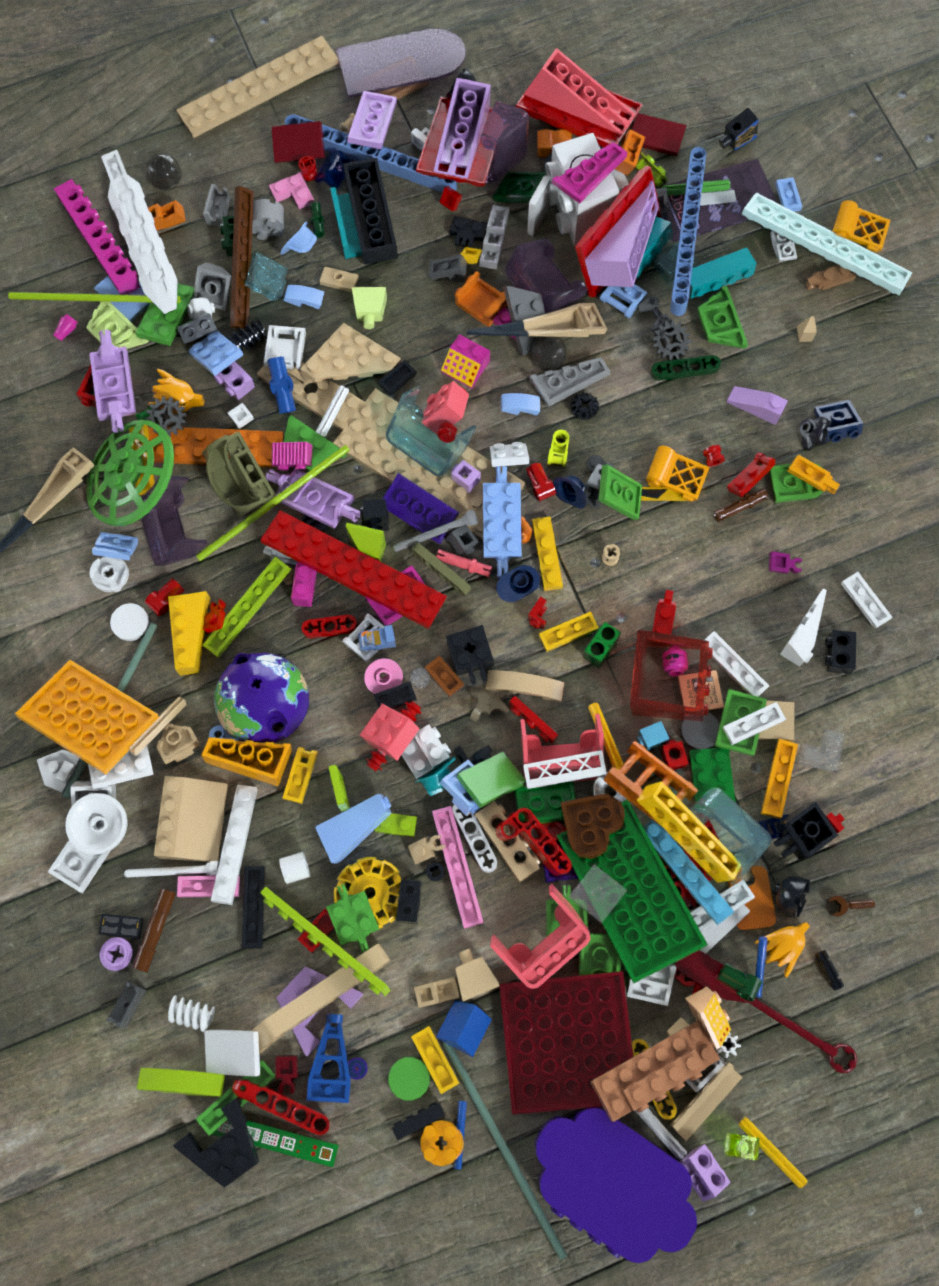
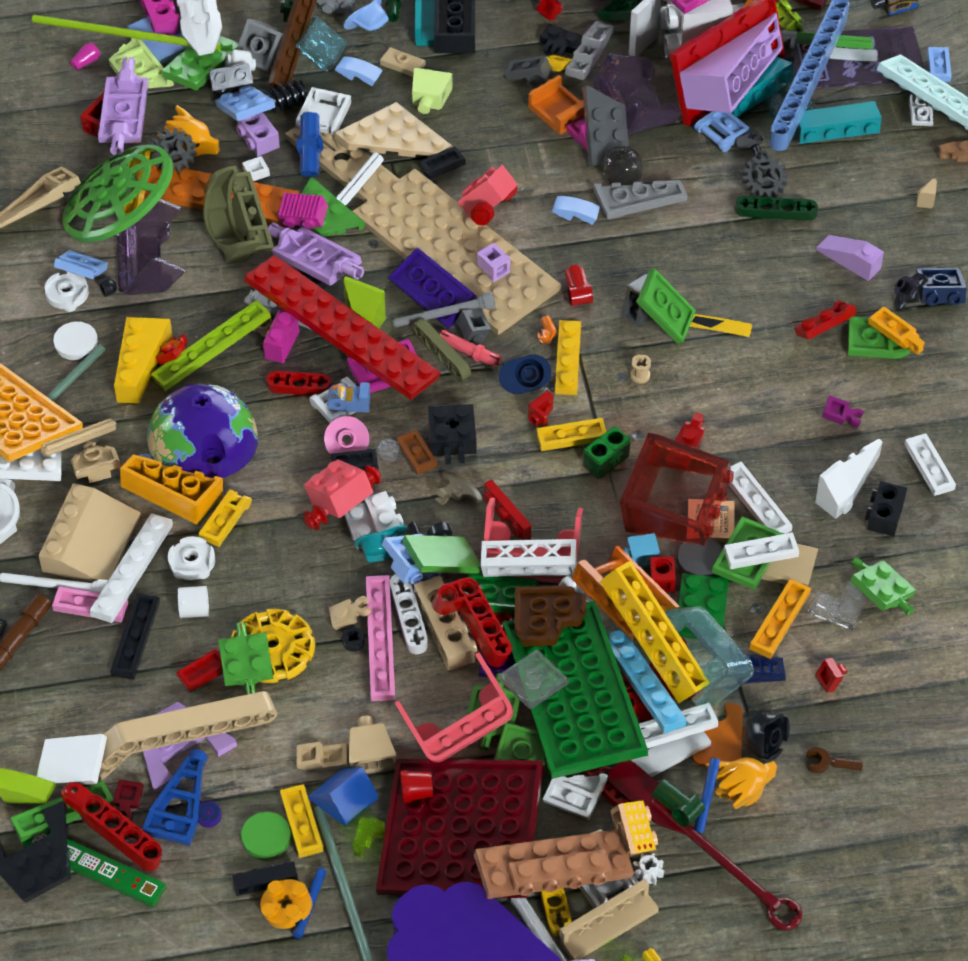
camera: 10 degrees right, 20 degrees down
red piece [145,578,185,616] -> none
white piece [168,995,215,1032] -> none
lime piece [196,444,350,562] -> none
lime plate [260,887,390,997] -> none
light blue slope [315,794,391,864] -> none
lime tile [328,765,350,812] -> none
black brick [360,499,389,531] -> none
lime plate [375,813,417,837] -> none
clear light blue windscreen [386,386,476,476] -> none
black brick [396,879,422,924] -> none
slope [441,334,490,389] -> none
tan plate [466,303,607,337] -> none
light blue plate [483,466,522,578] -> none
tan slope [485,670,564,702] -> none
white plate [489,442,529,467] -> none
neon yellow piece [547,430,569,467] -> none
dark blue piece [553,475,587,509] -> none
black gear [570,392,599,420] -> none
yellow axle [588,702,623,770] -> none
light orange piece [646,445,710,502] -> none
dark pink head [662,646,688,676] -> none
bright green wing [697,286,748,349] -> none
red wheel [703,445,725,467] -> none
reddish brown pin [713,488,768,523] -> none
black hinge [773,801,838,859] -> none
black axle [815,950,844,991] -> none
none -> black hinge [99,278,117,297]
none -> white plate [168,536,215,580]
none -> clear neon green bracket [353,817,385,857]
none -> red piece [401,770,433,803]
none -> bright green plate [850,557,916,616]

